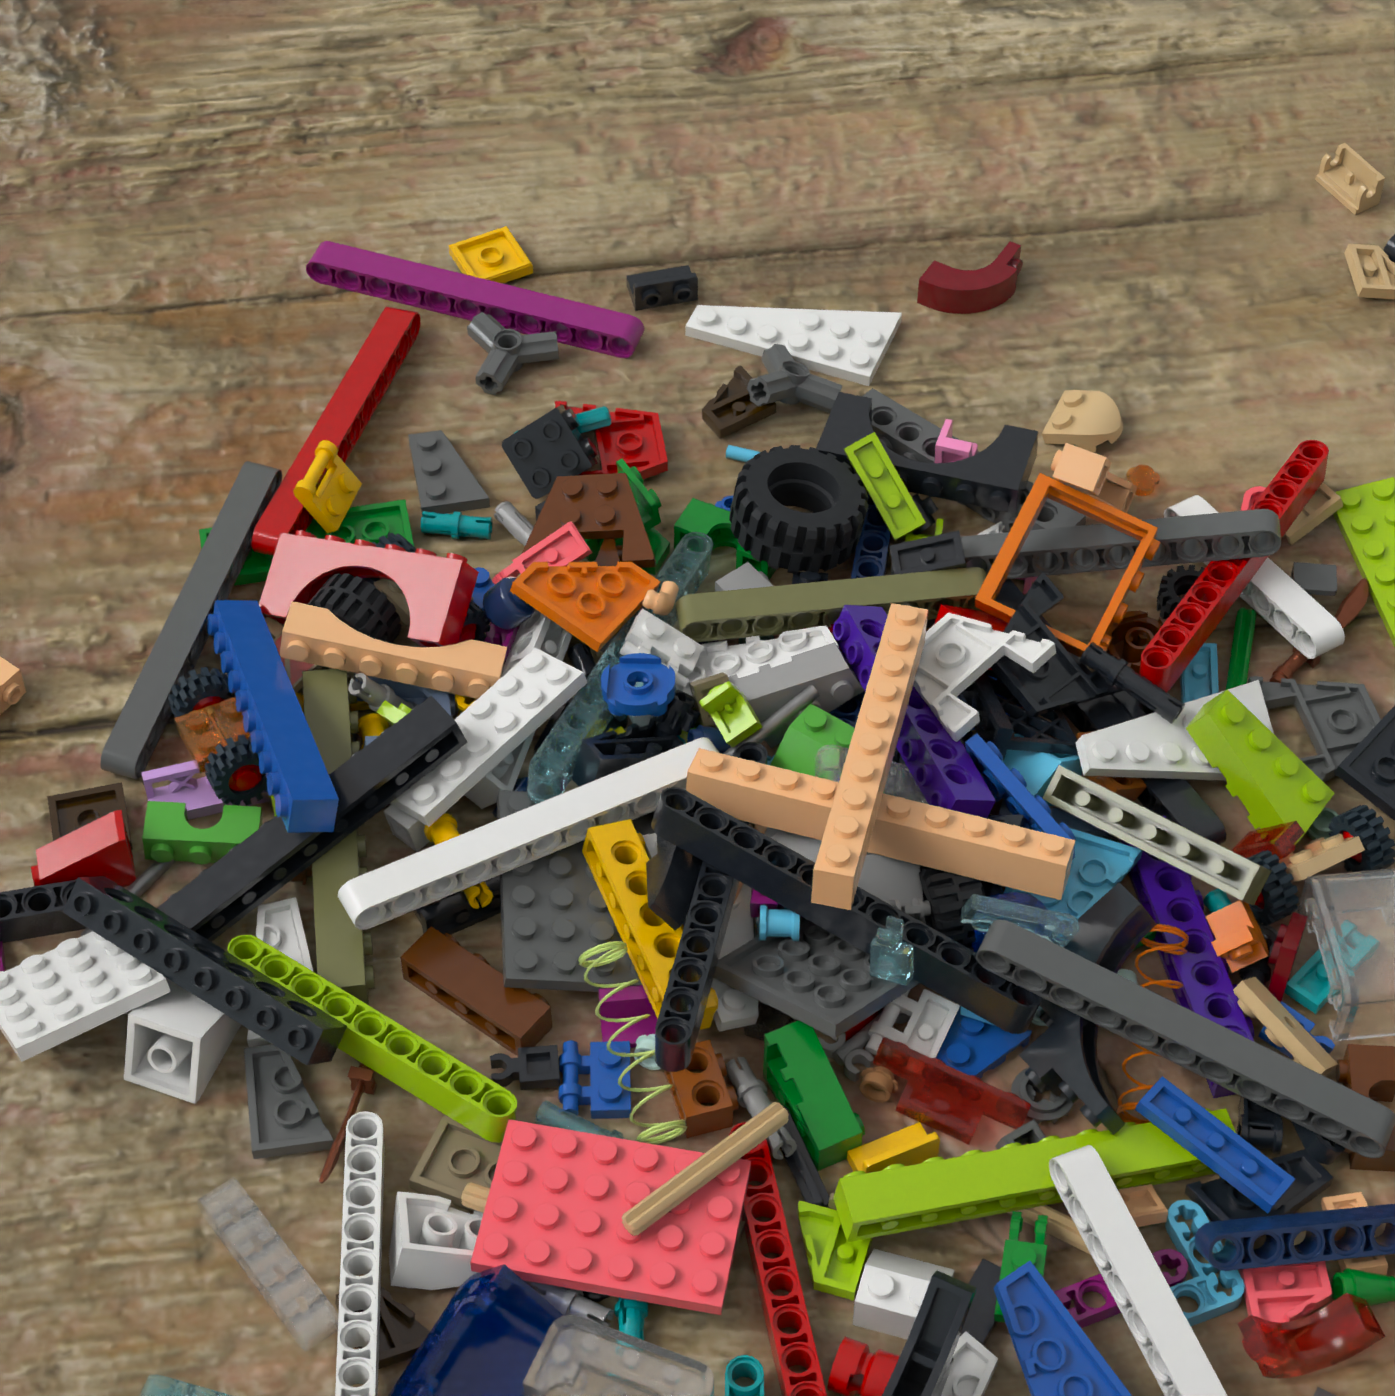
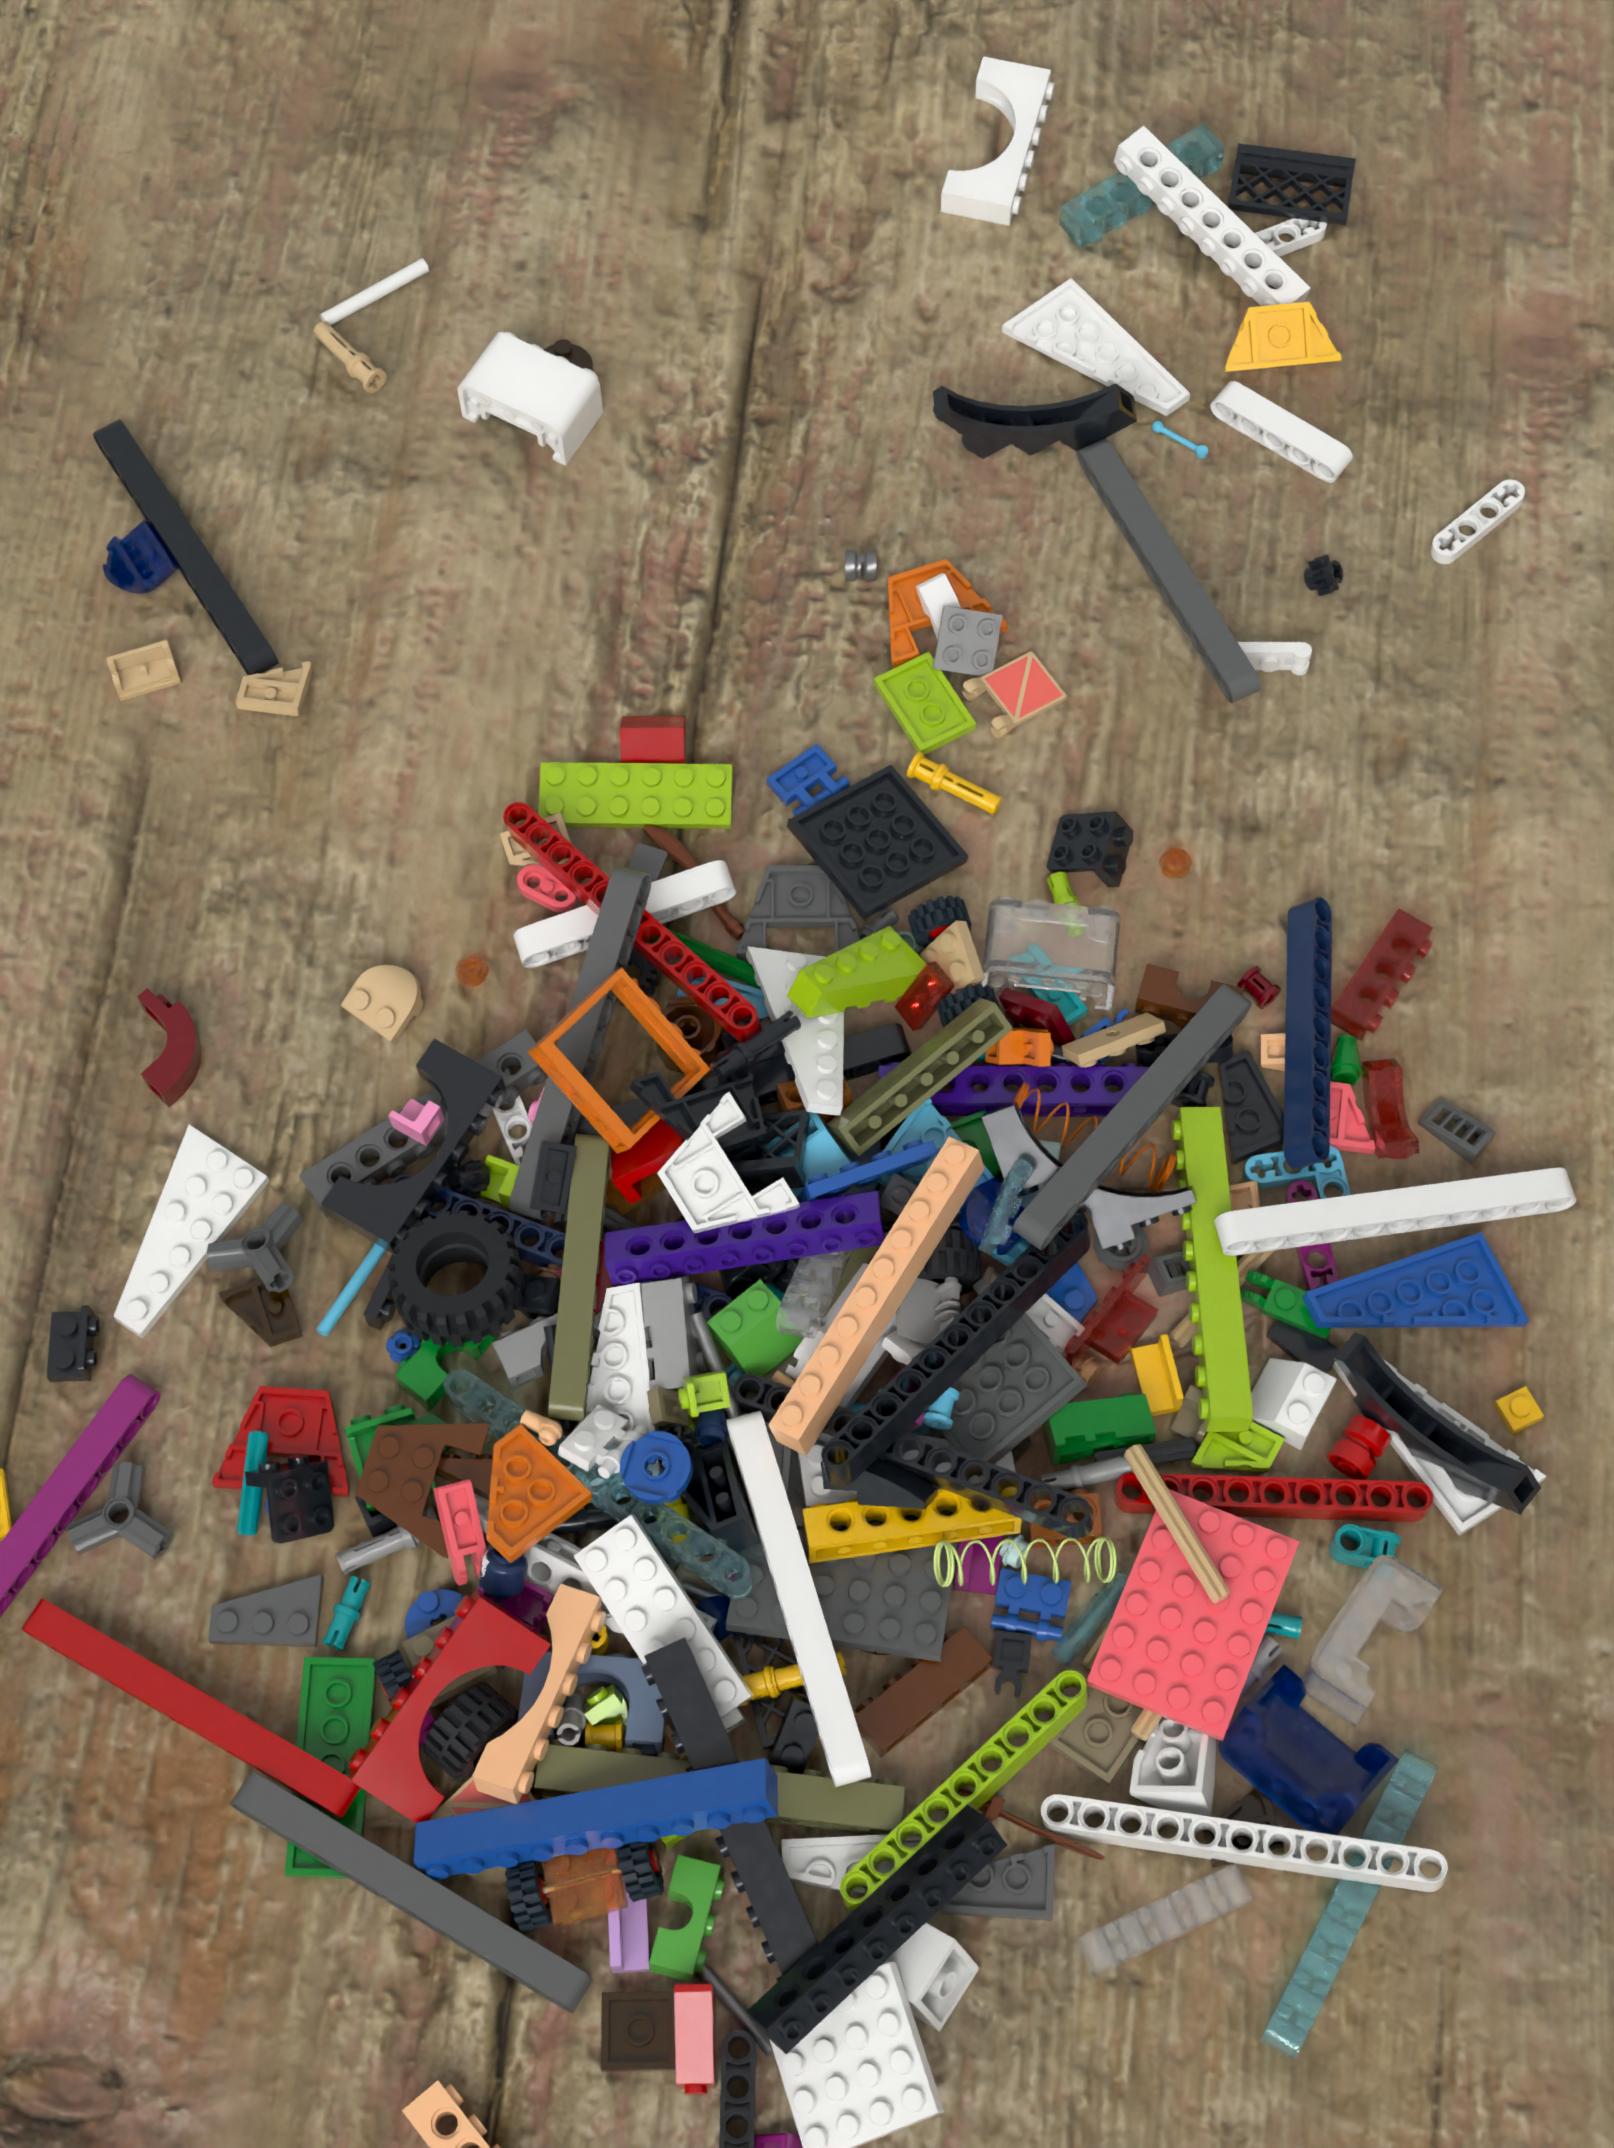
camera: 75 degrees left, 15 degrees up
yellow plate [293,440,362,533] -> none
light nougat brick [811,603,928,910] -> none
lime plate [844,432,926,541] -> none
clear light blue plate [870,916,913,986] -> none
light nougat arch [1051,443,1137,513] -> none
blue plate [1135,1076,1295,1213] -> none
none -> dark grey pin [858,907,899,940]

